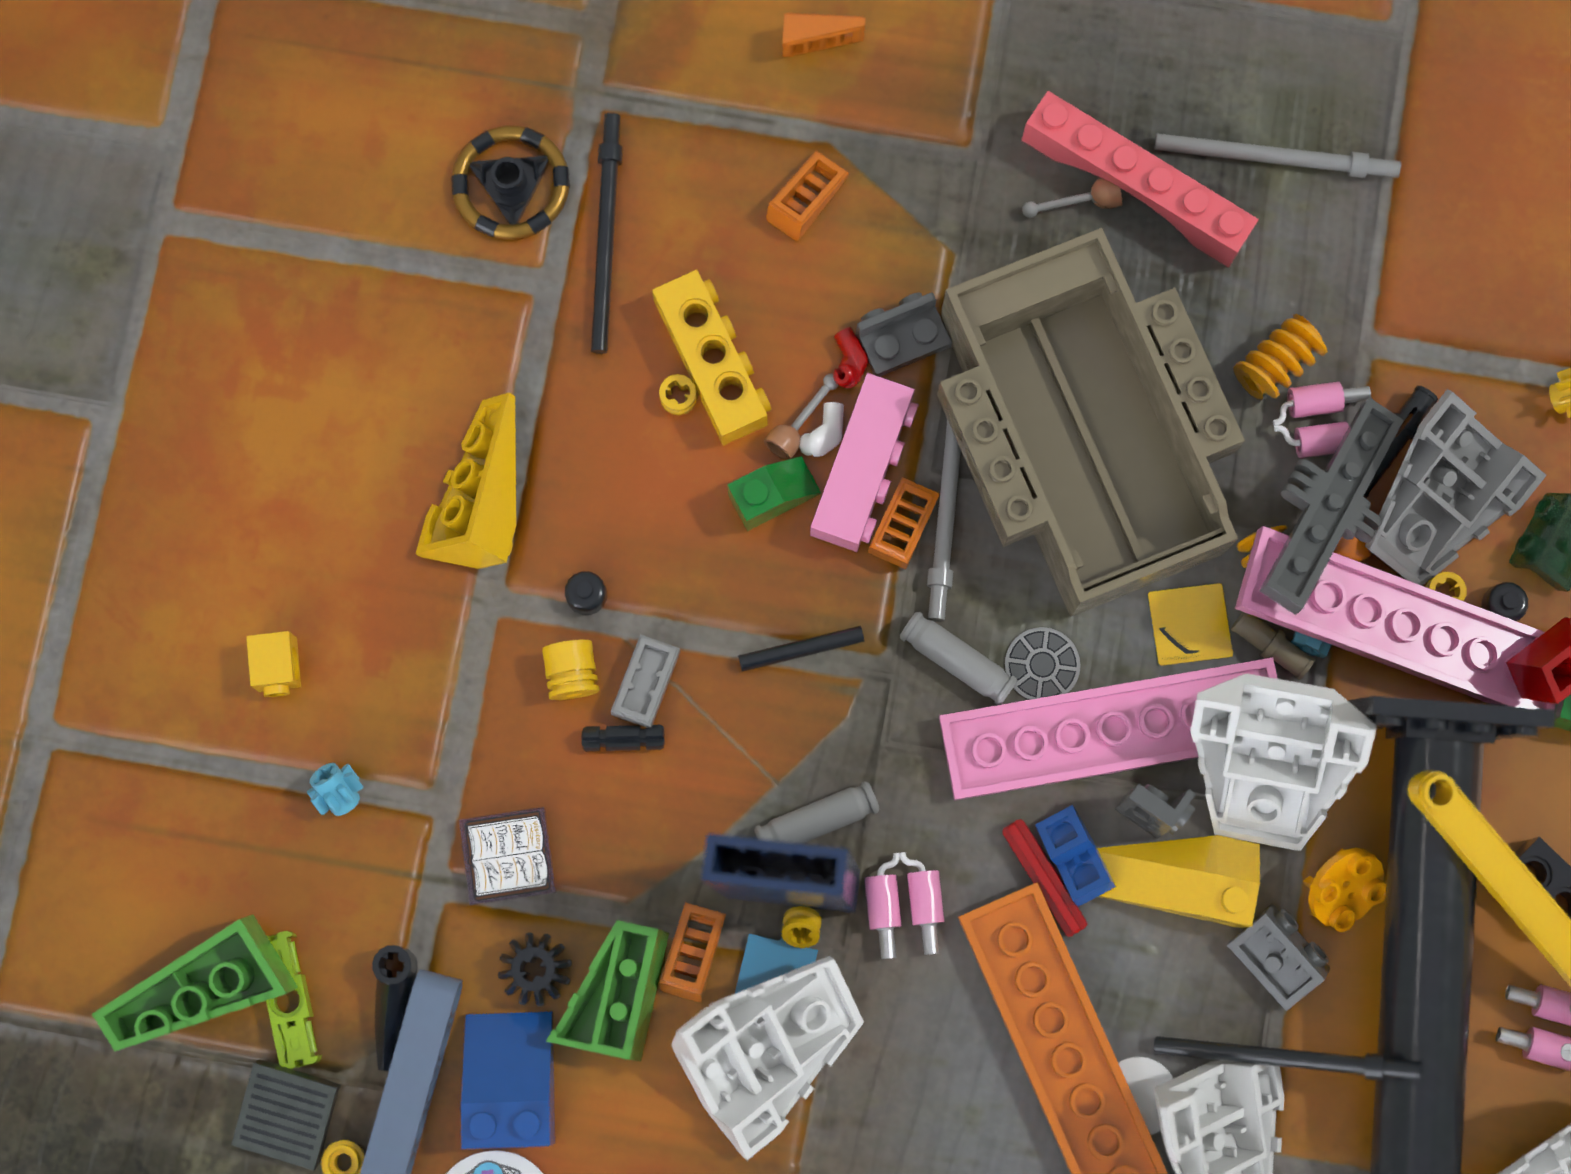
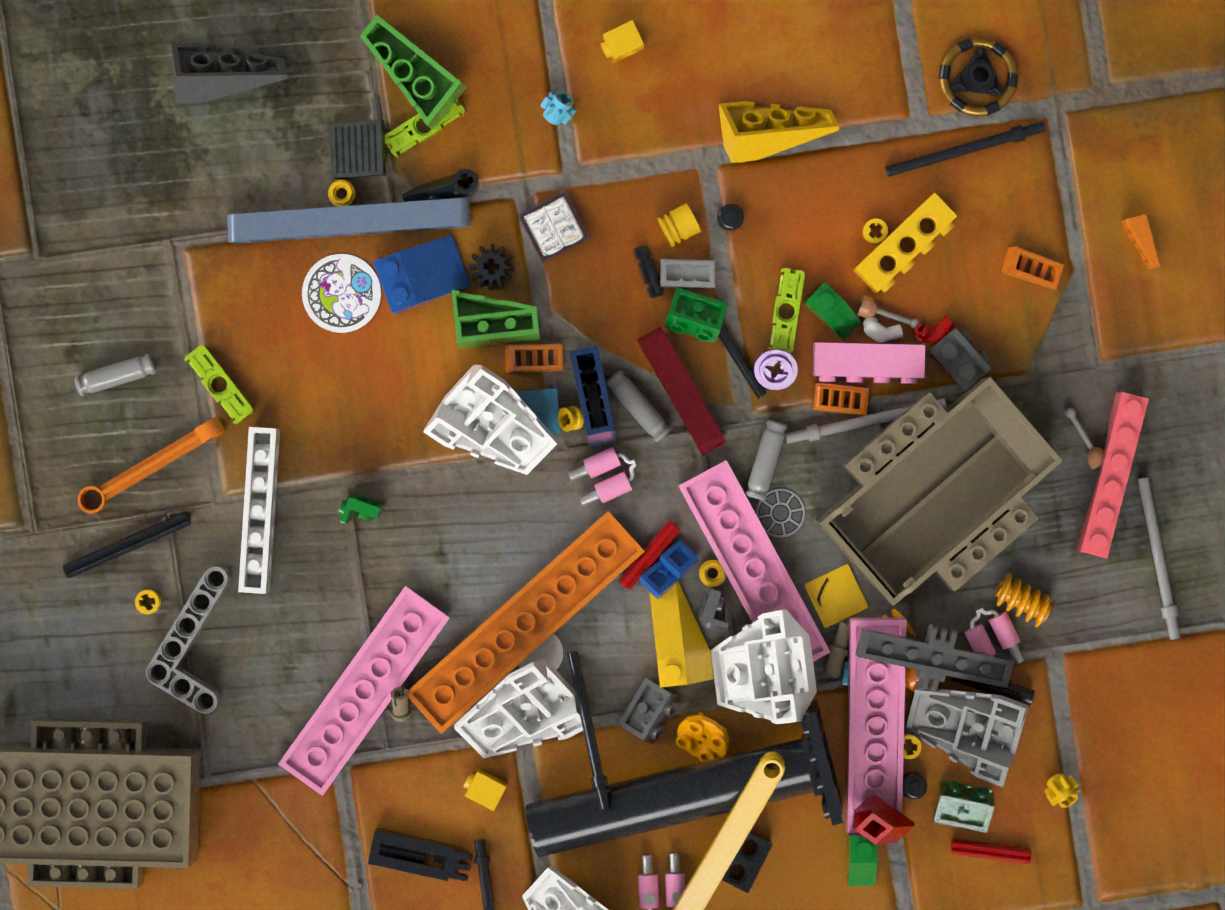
camera: 70 degrees right, 10 degrees up
none -> dark red beam [637,326,727,456]
none -> green bracket [664,287,729,343]
none -> yellow plate [699,560,726,587]
none -> gear [754,348,798,390]
none -> lime piece [768,268,805,354]

